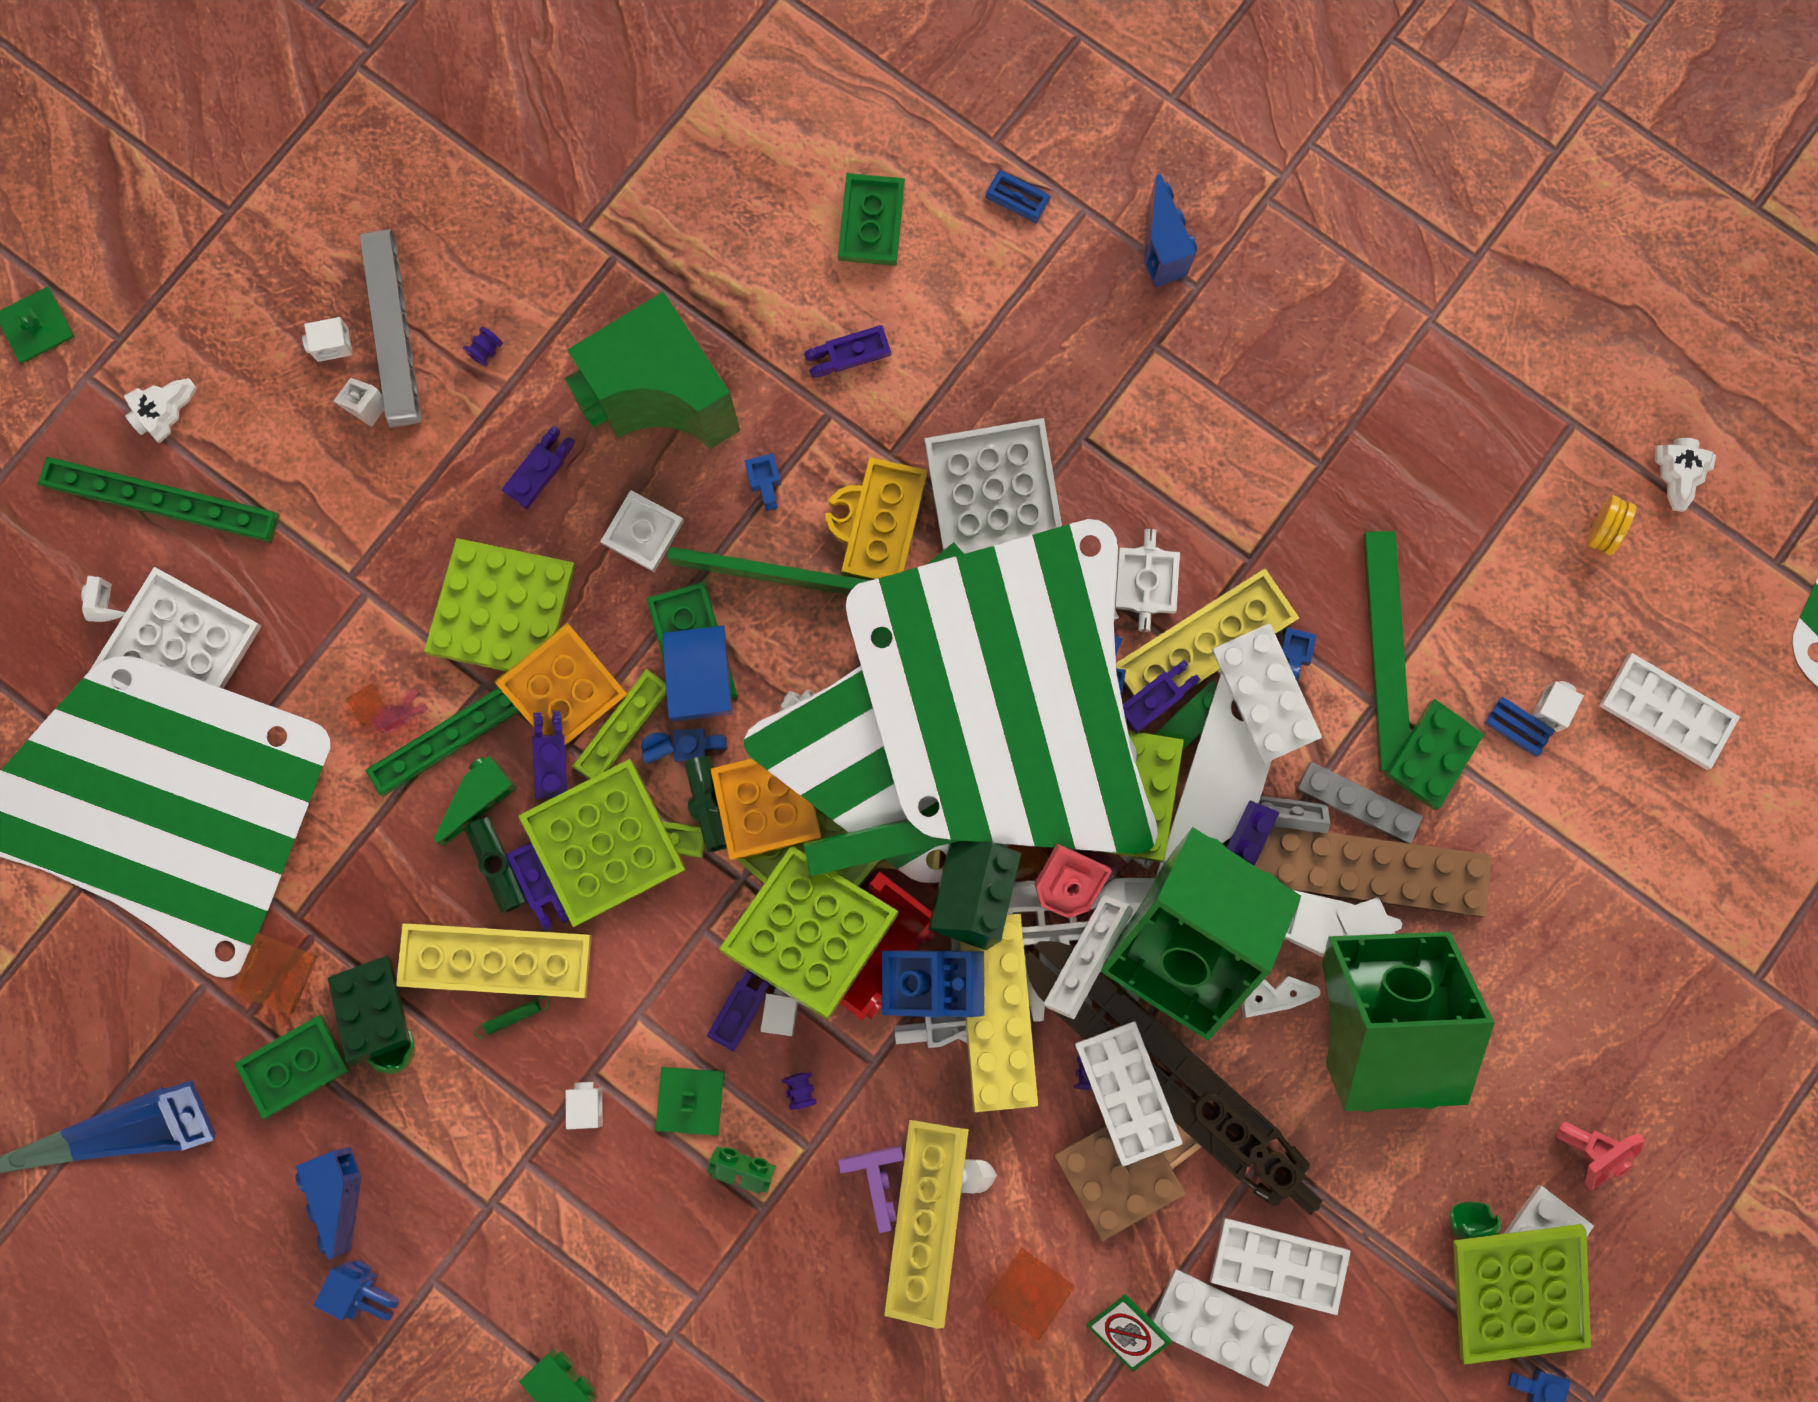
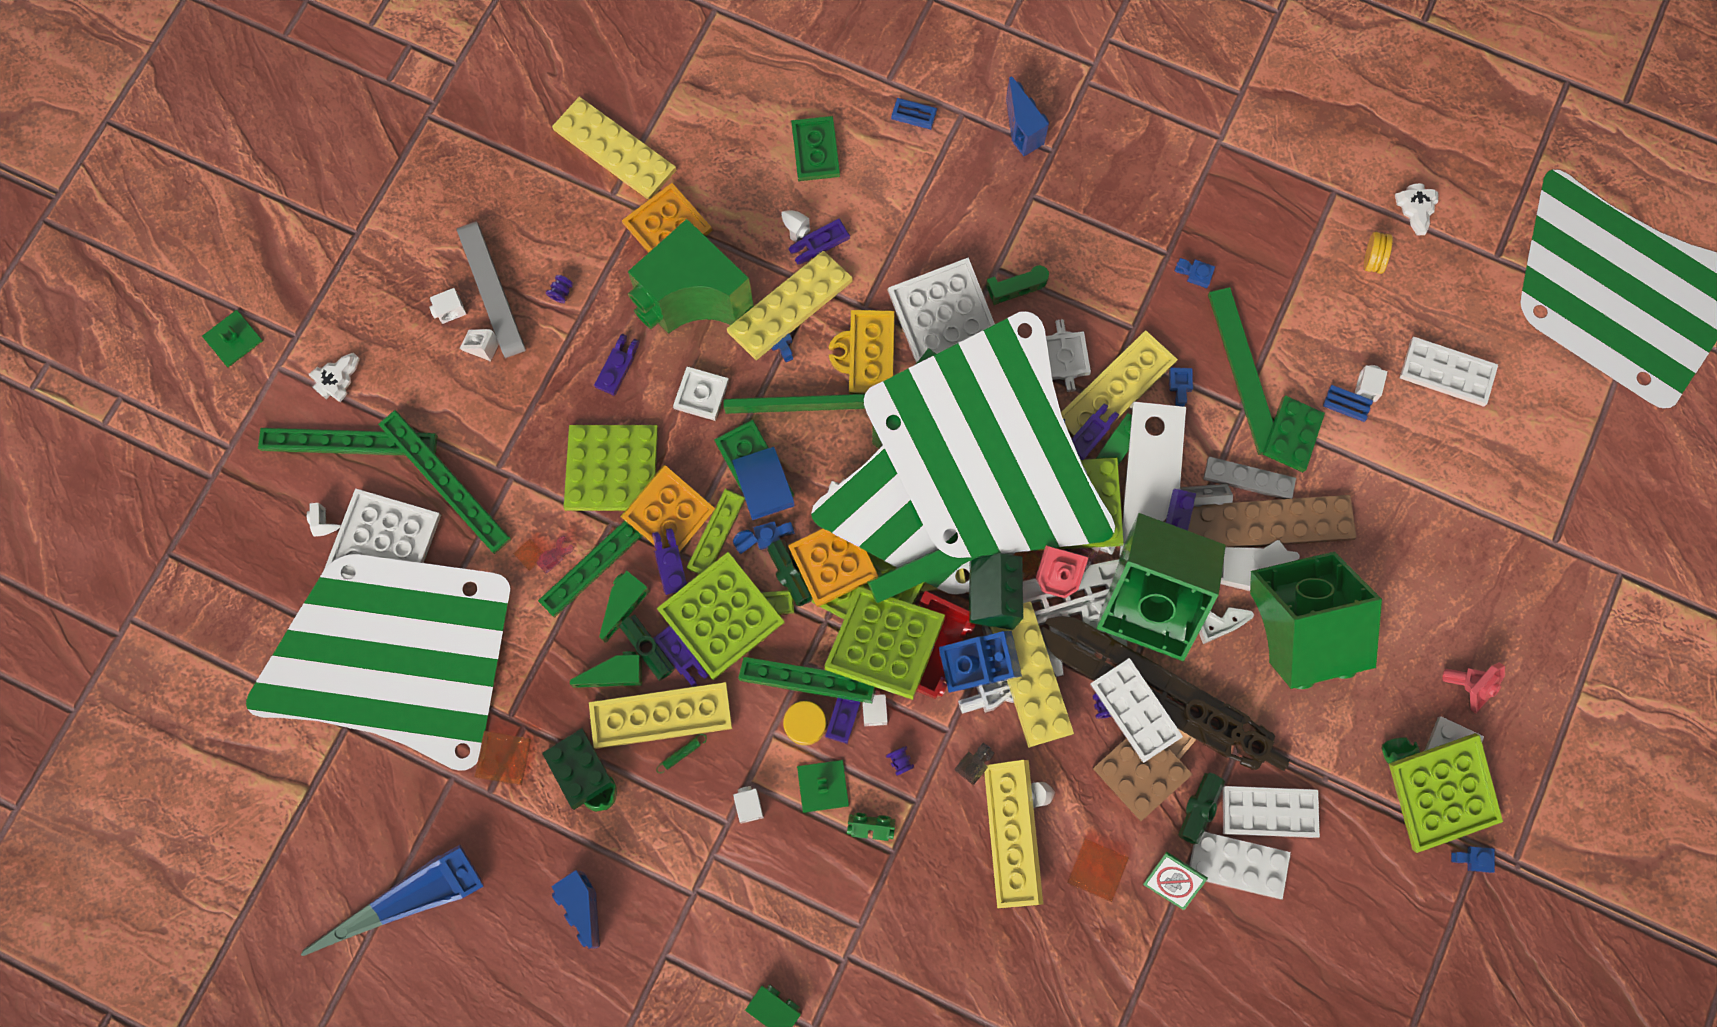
camera: 10 degrees left, 5 degrees down
green plate [234,1015,351,1119] -> none
blue brick [313,1260,400,1321] -> none
medium lavender bracket [838,1146,904,1233] -> none
white plate [1044,895,1133,1019] -> none
white plate [1211,623,1322,763] -> none
none -> green tile [378,410,511,554]
none -> light yellow plate [552,96,677,200]
none -> green slope [570,651,642,688]
none -> light orange plate [622,183,712,253]
none -> light yellow plate [727,251,853,360]
none -> green plate [738,657,876,704]
none -> white plate [782,210,810,242]
none -> yellow head [783,701,826,746]
none -> clear smoke plate [954,743,995,785]
none -> green leg [986,265,1049,305]
none -> blue plate [1174,258,1215,288]
none -> dark green piece [1178,772,1225,845]

